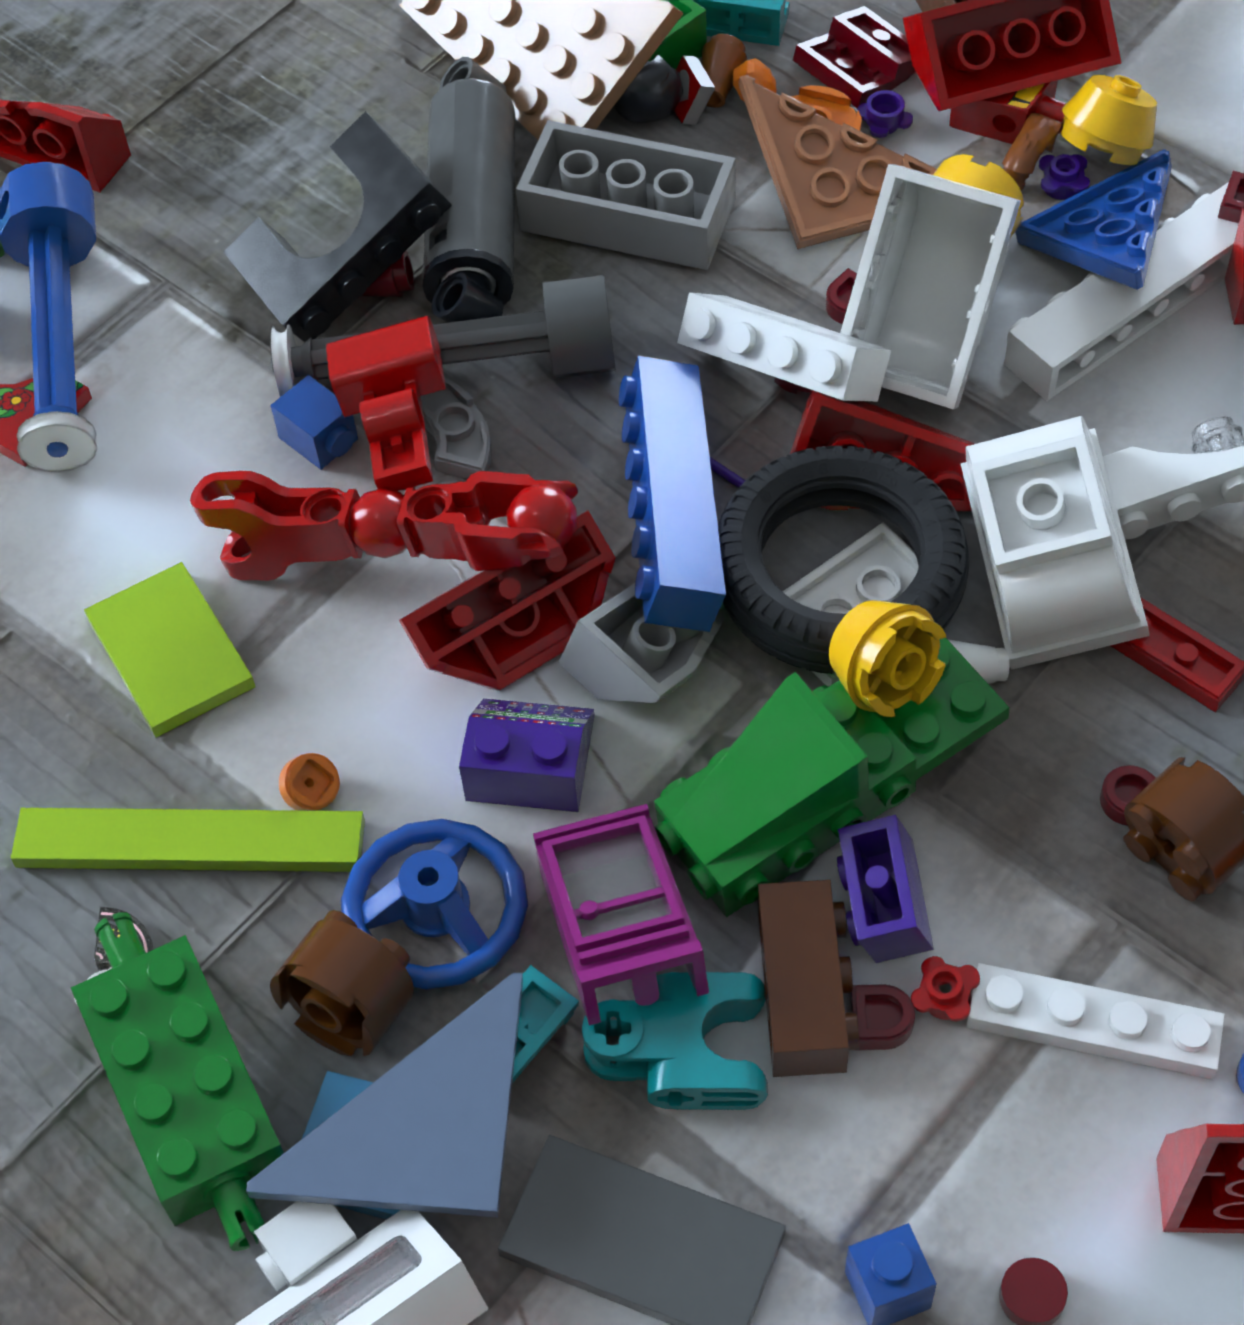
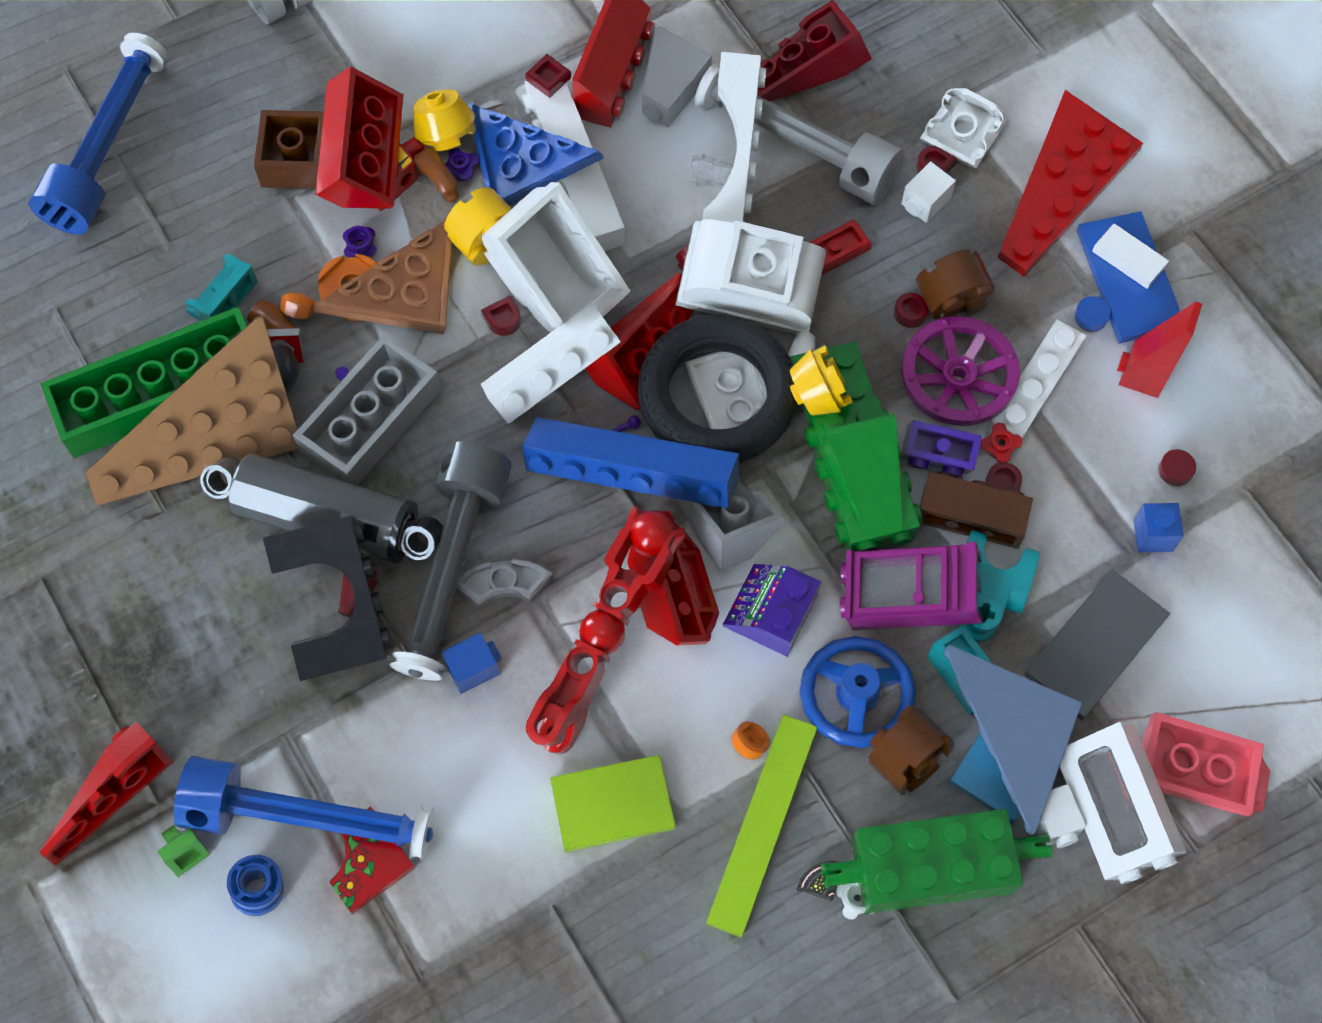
camera: 75 degrees left, 10 degrees up
red plate [326,315,446,491] -> none
dark red slope [792,6,916,108] -> none
none -> magenta wheel [901,316,1020,426]

